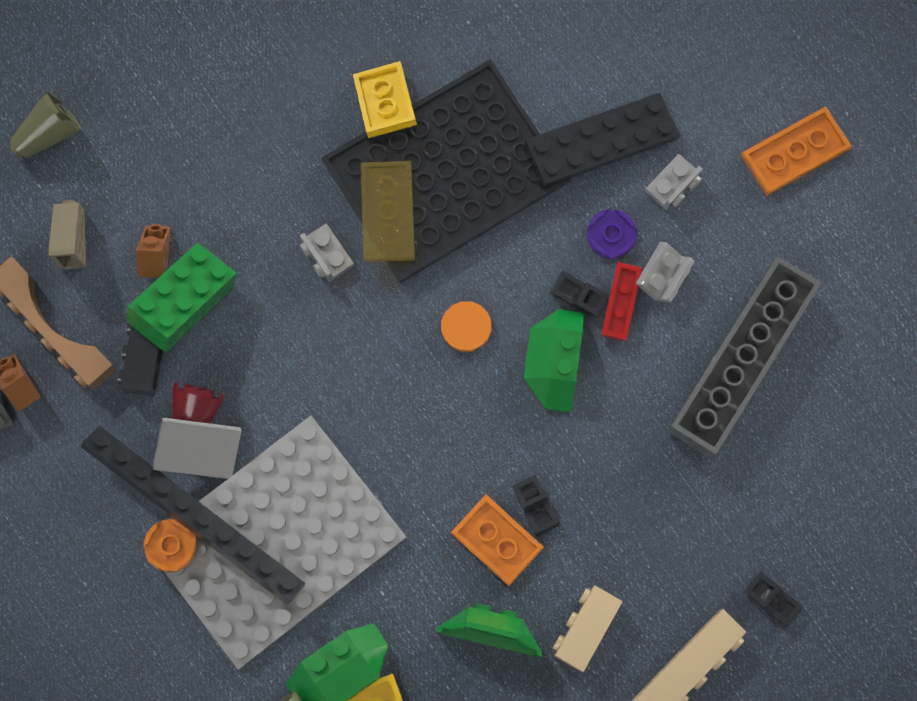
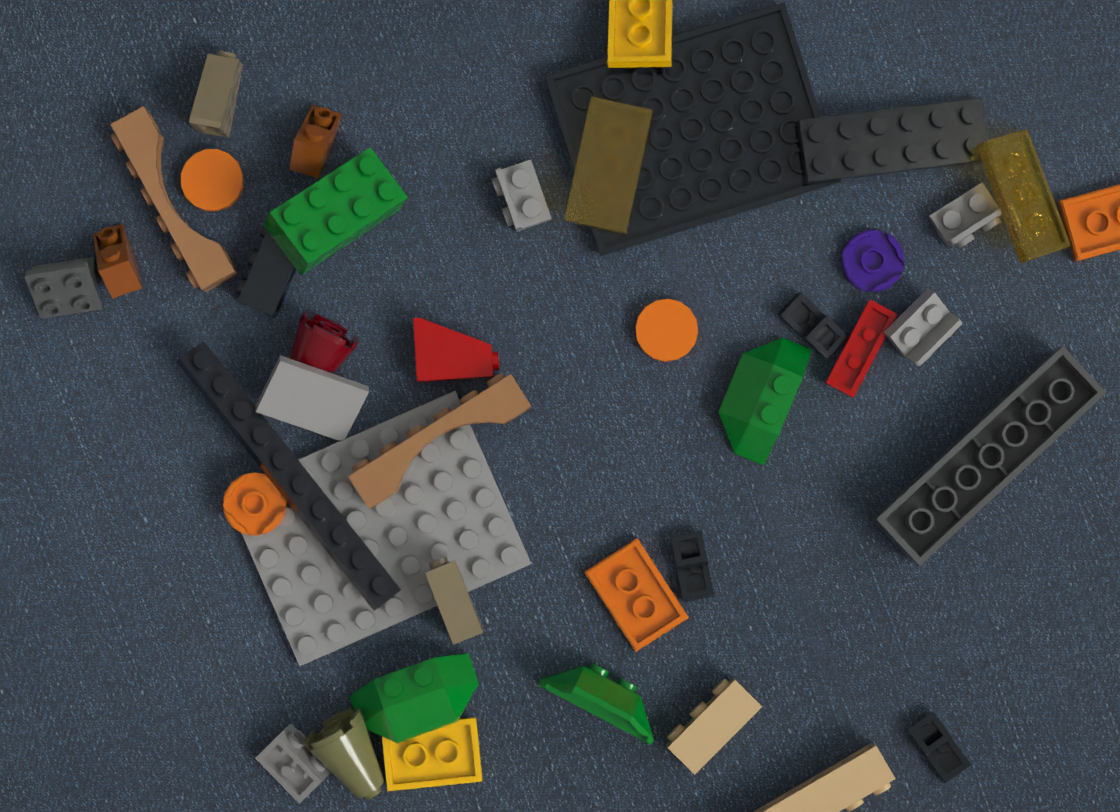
camera: 15 degrees right, 10 degrees up
none -> orange tile [181,149,244,212]
none -> medium nougat arch [348,373,532,509]
none -> red slope [413,318,499,383]
none -> dark tan slope [425,557,484,645]
none -> clear yellow tile [977,129,1071,264]

